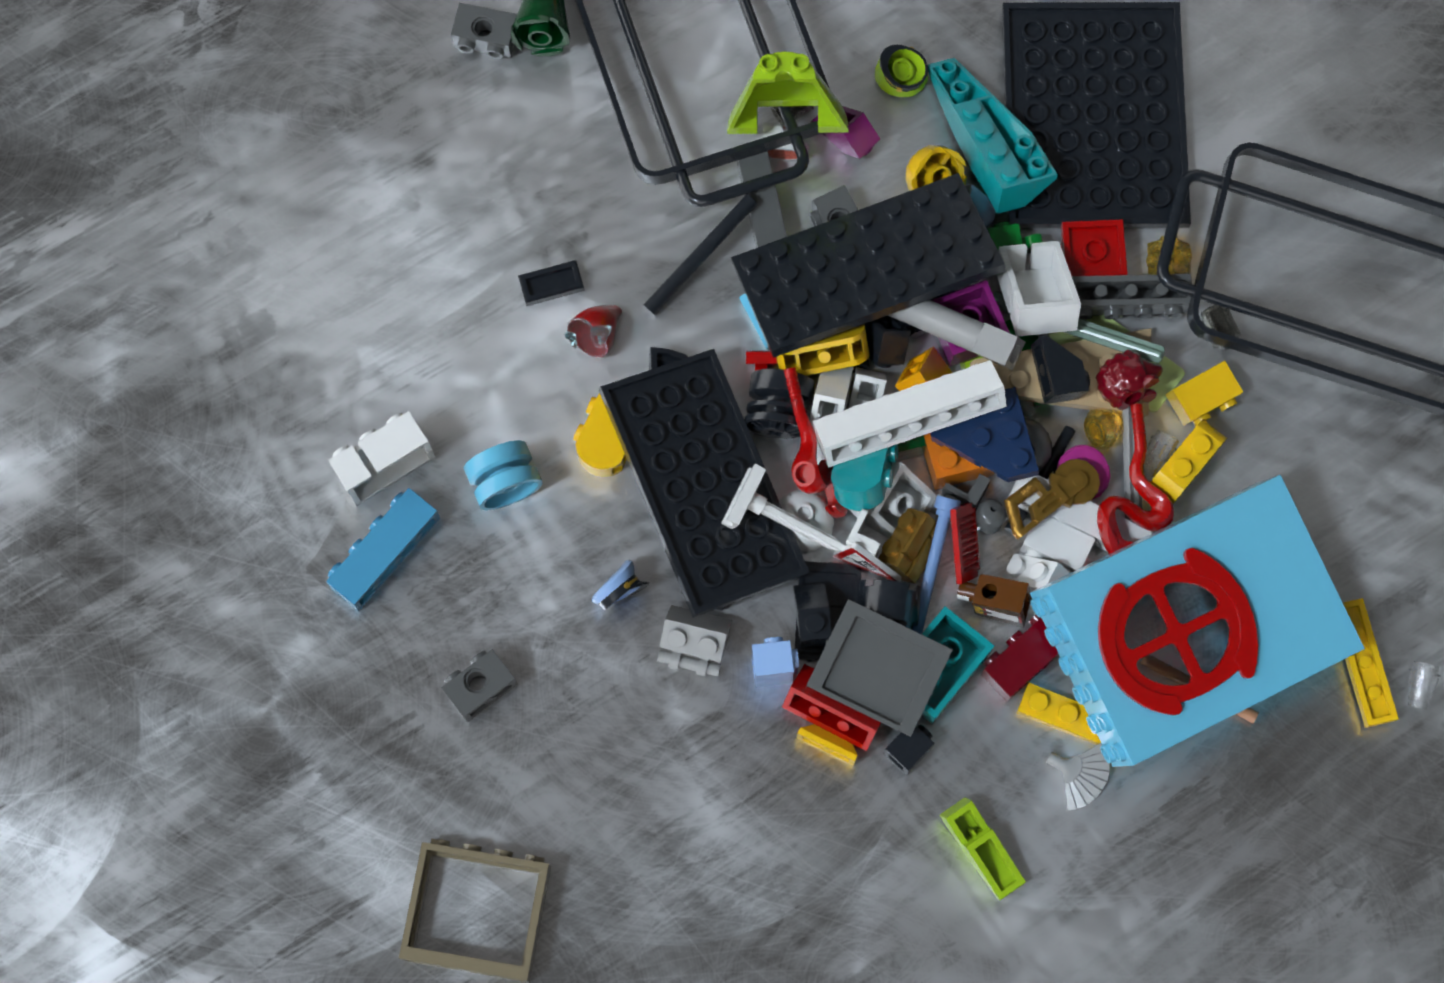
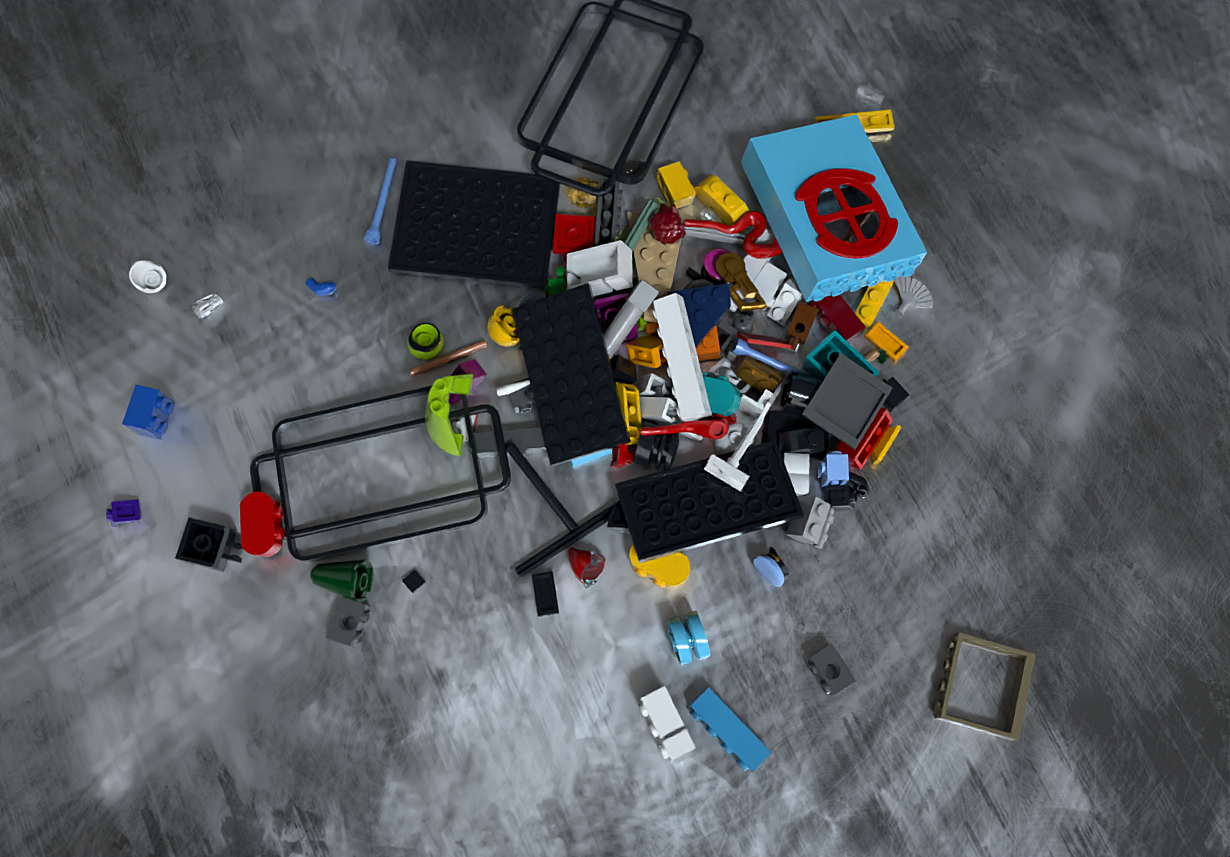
camera: 85 degrees left, 0 degrees up
teal wedge [928,58,1058,214] -> none
lime slope [939,797,1026,900] -> none
black slope [1030,335,1090,404] -> none
clear yellow cone [1084,409,1123,449] -> none
none -> black piece [402,570,426,594]
none -> nougat bar [409,339,487,377]
none -> white helmet [496,380,530,396]
none -> black axle [515,501,618,578]
none -> white brick [782,453,809,498]
none -> black bracket [824,485,857,509]
none -> black arm [847,471,870,498]
none -> arm [863,349,889,364]
none -> light orange tile [864,321,909,363]

